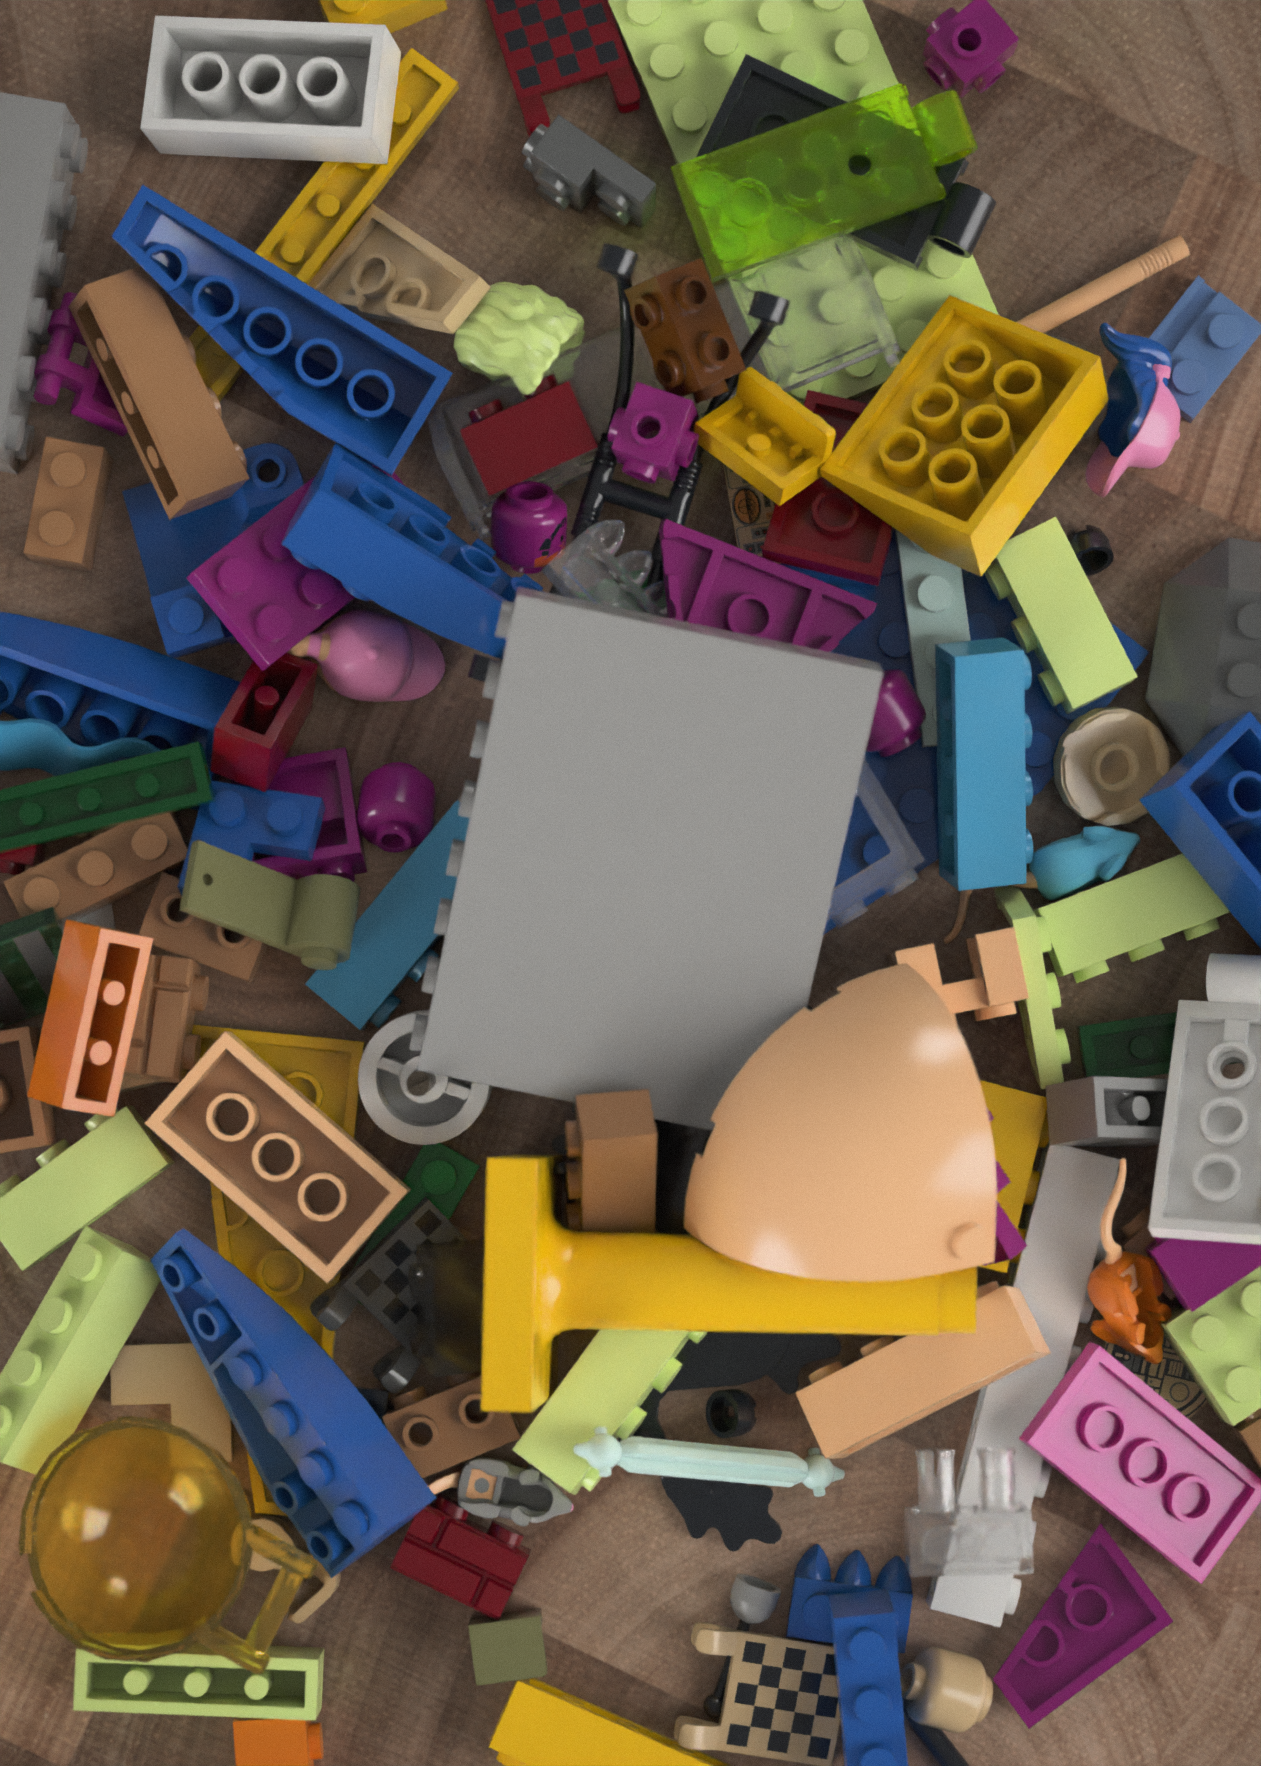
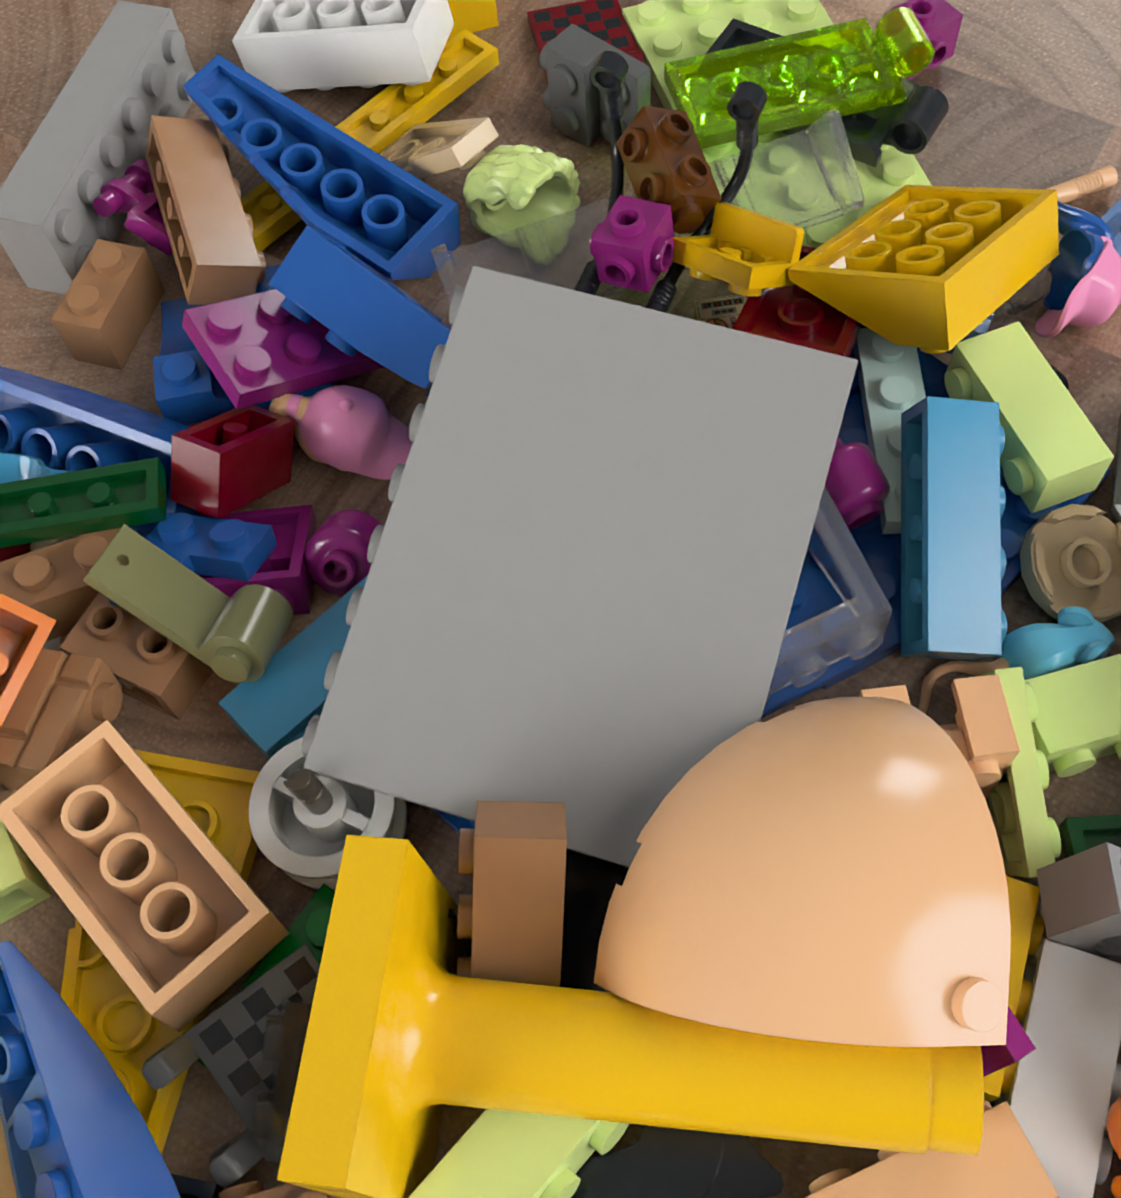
camera: 10 degrees right, 25 degrees down
dark red brick [459,373,599,496] -> none

